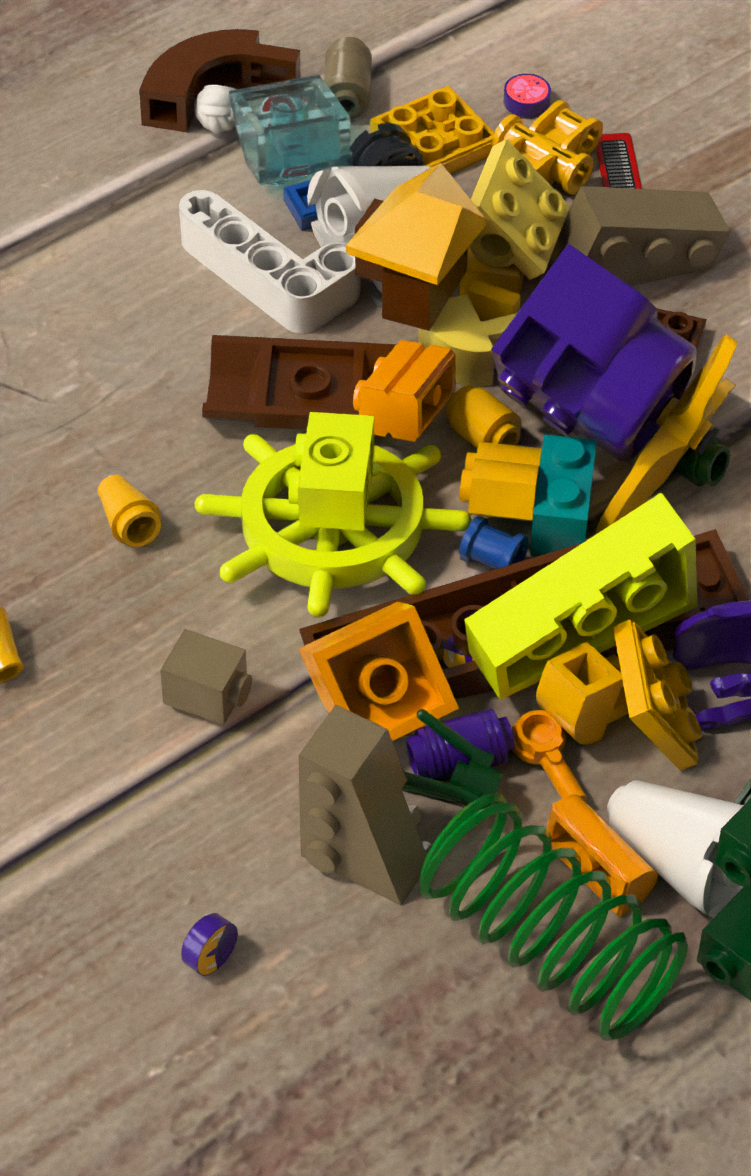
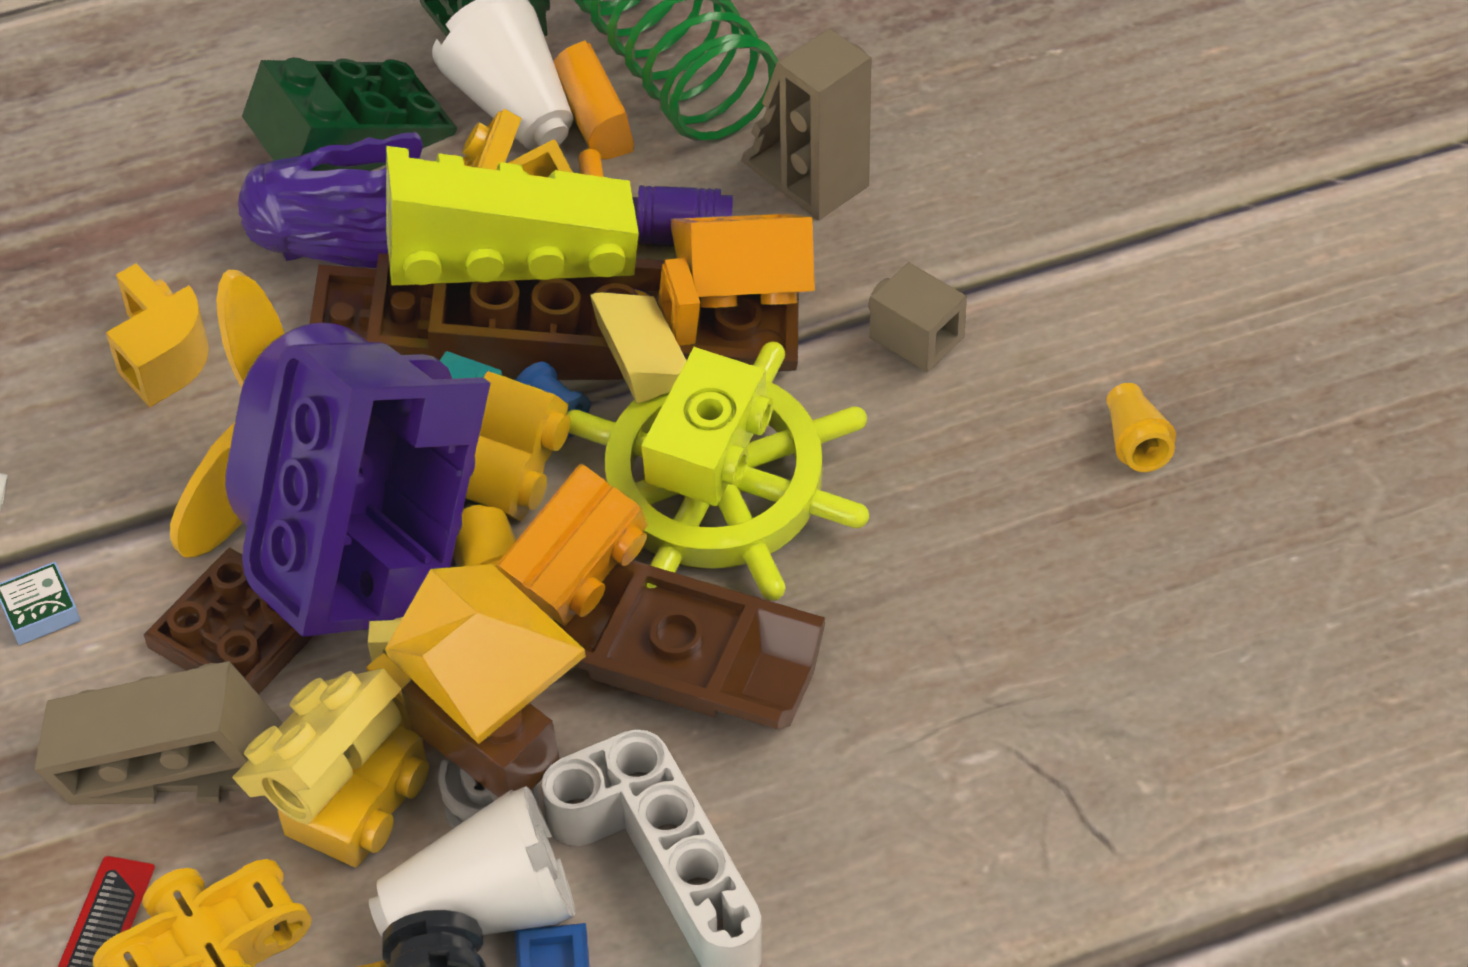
camera: 160 degrees left, 0 degrees up
yellow cone [98,475,161,547] -> none
dark purple tile [181,913,238,976] -> none
dark green plant [402,709,503,810] -> none
none -> light yellow slope [590,292,686,404]
none -> light orange tile [658,257,700,346]

